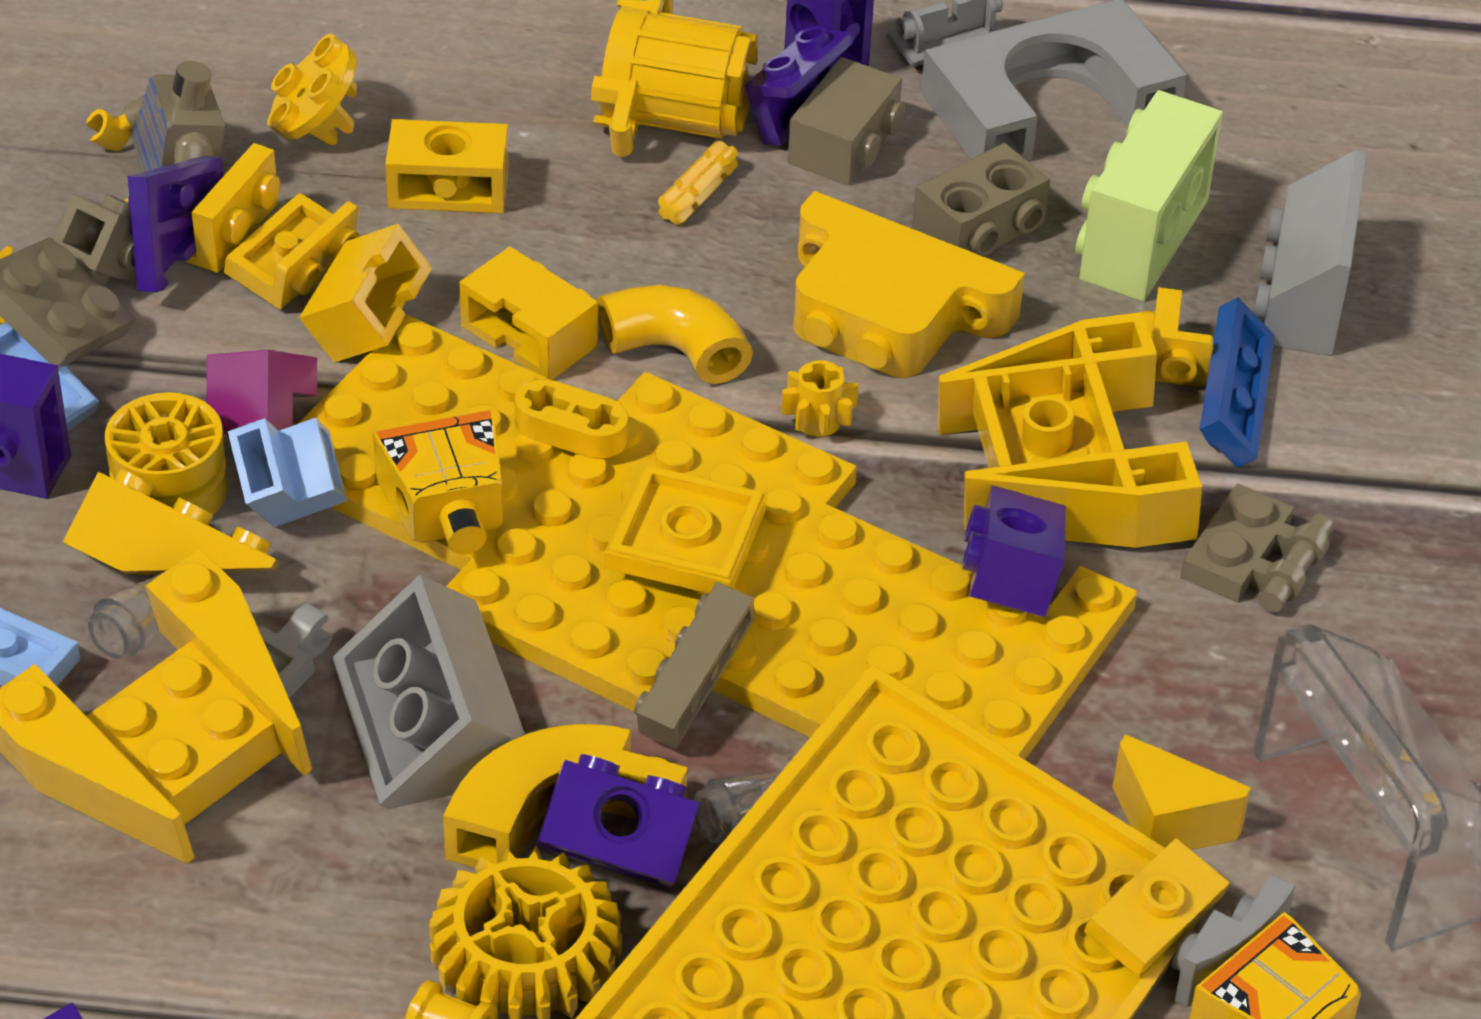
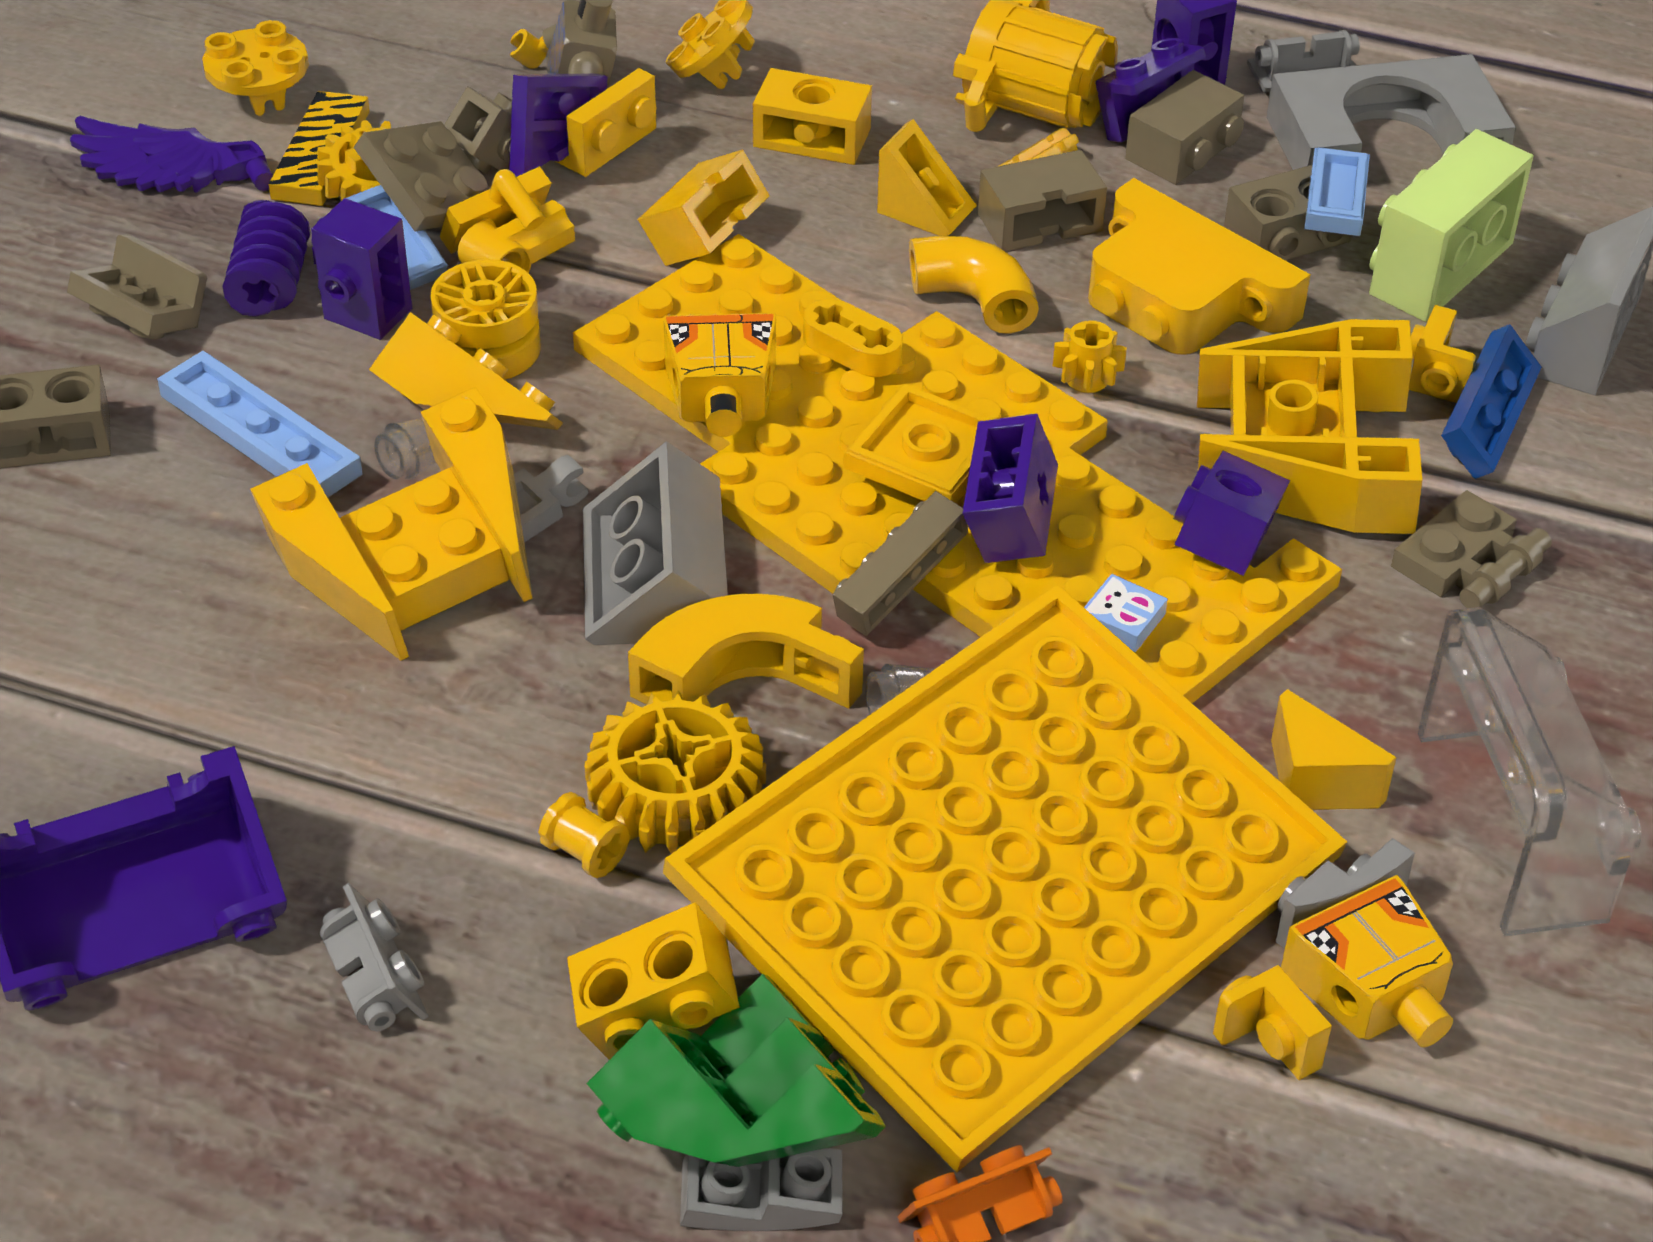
camera: 15 degrees right, 0 degrees up
magenta piece [206,349,317,435] -> none
yellow bracket [224,192,359,310] -> none
light blue piece [228,418,348,527] -> none
yellow brick [459,246,598,380] -> none
dark purple brick [535,754,700,889] -> none
yellow plate [1084,838,1230,977] -> none
none -> yellow plate [439,166,552,254]
none -> yellow piece [458,199,575,273]
none -> yellow slope [877,119,977,236]
none -> dark purple brick [962,413,1058,563]
none -> dark tan brick [978,150,1107,252]
none -> tile [1084,574,1168,652]
none -> light blue tile [1304,147,1370,236]

